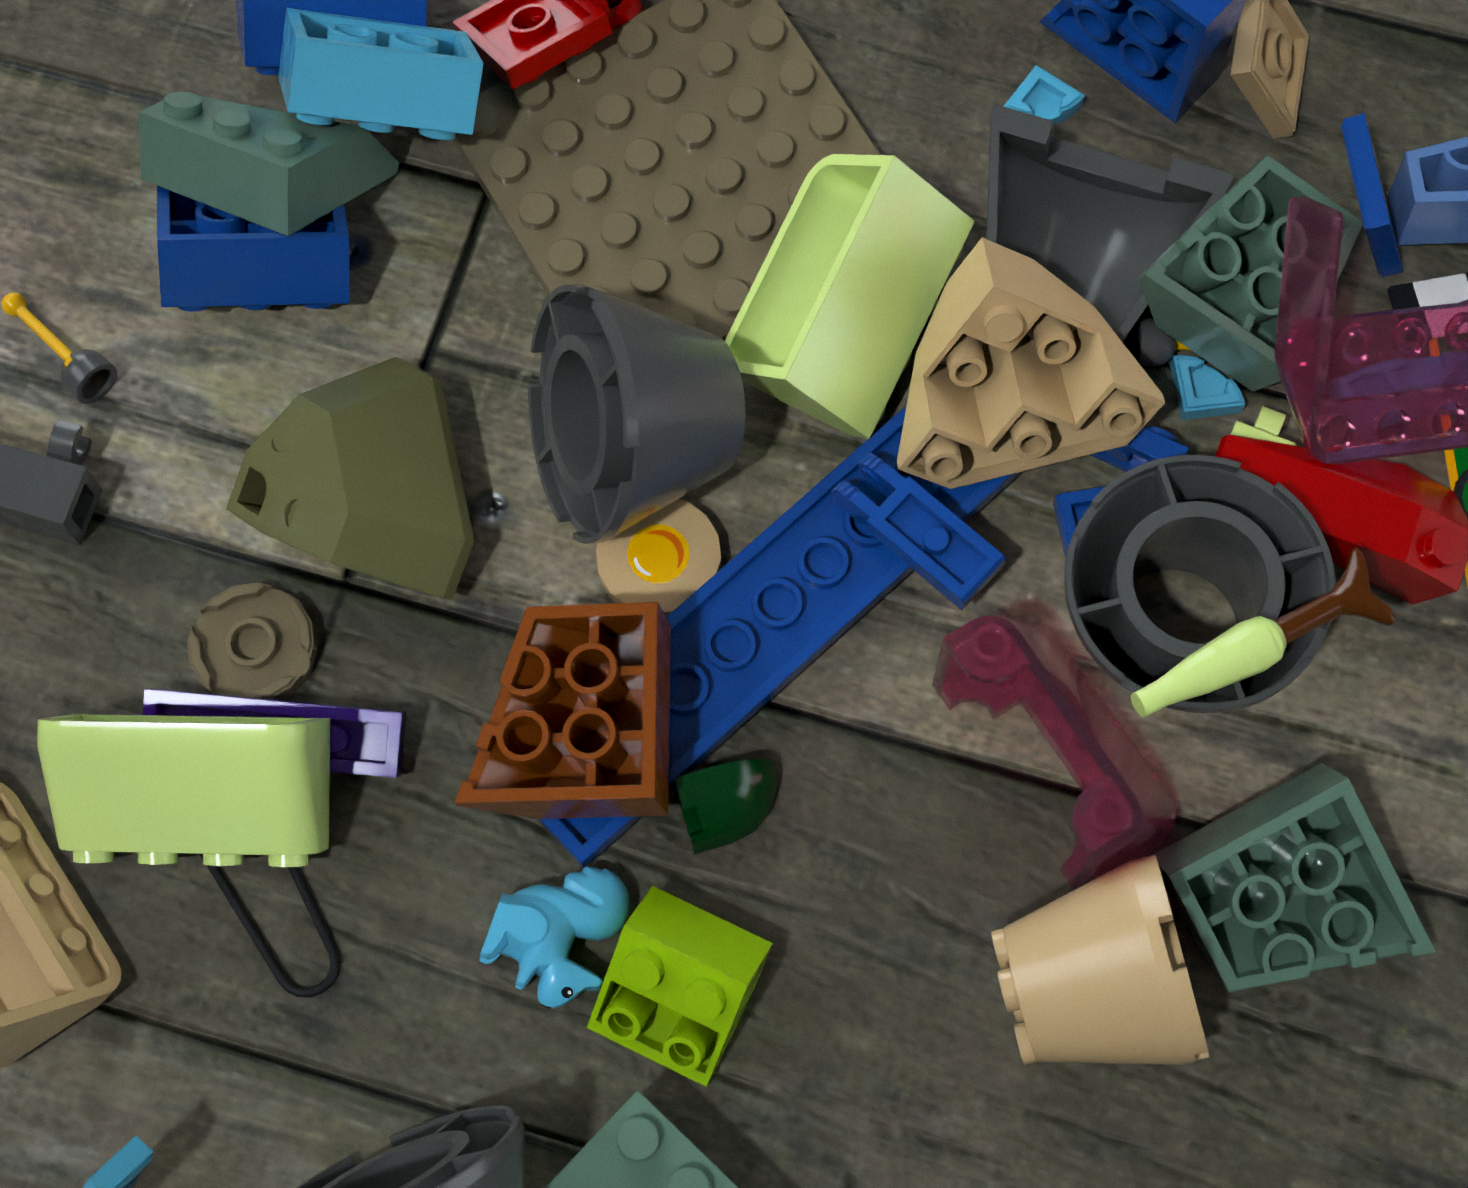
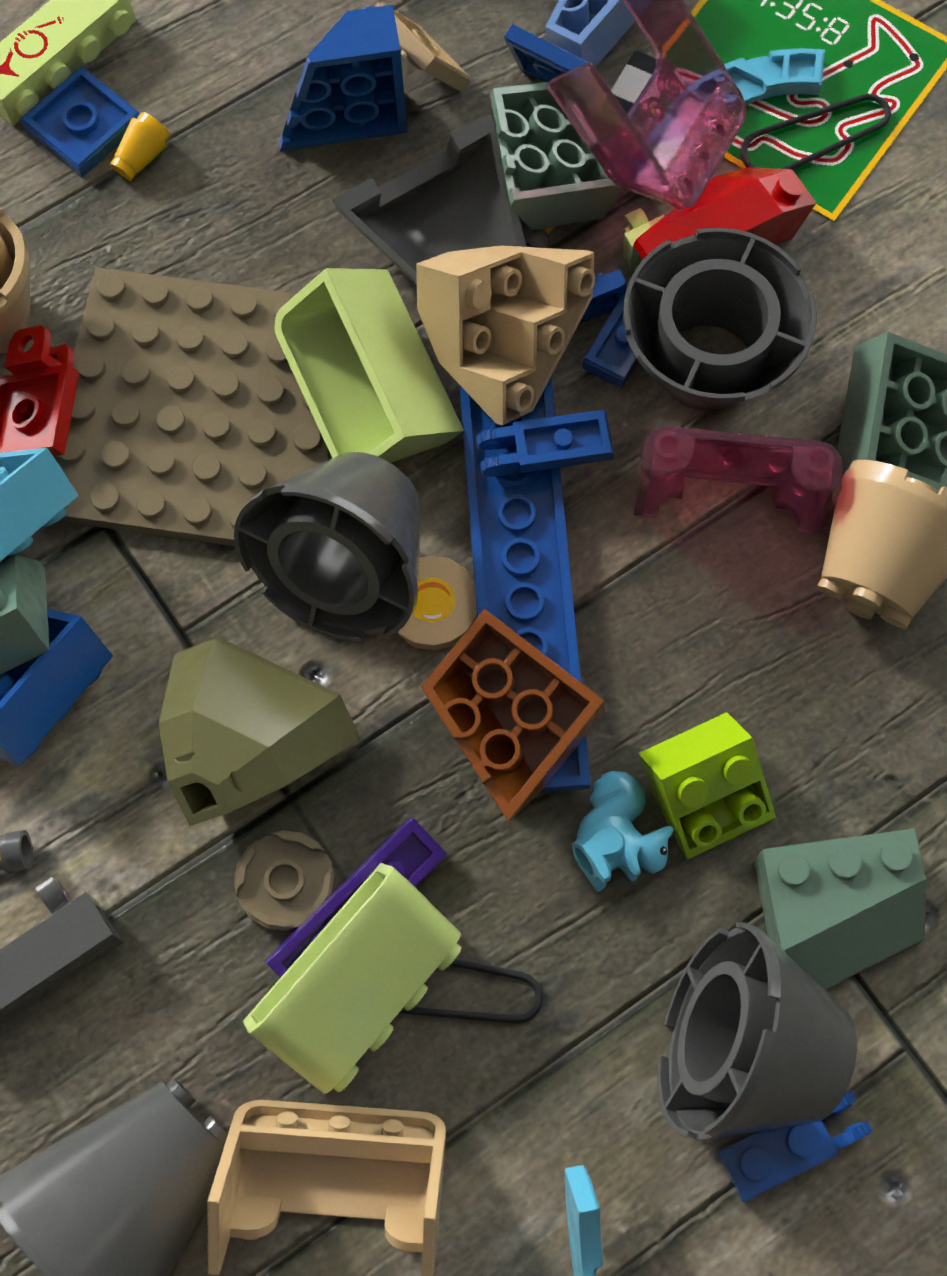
camera: 50 degrees left, 0 degrees up
dark green brick [674,758,778,855] -> none
medium azure tile [1003,65,1085,125] -> none
yellowish green piece [1130,548,1395,718] -> none
medium azure tile [1170,355,1245,420] -> none

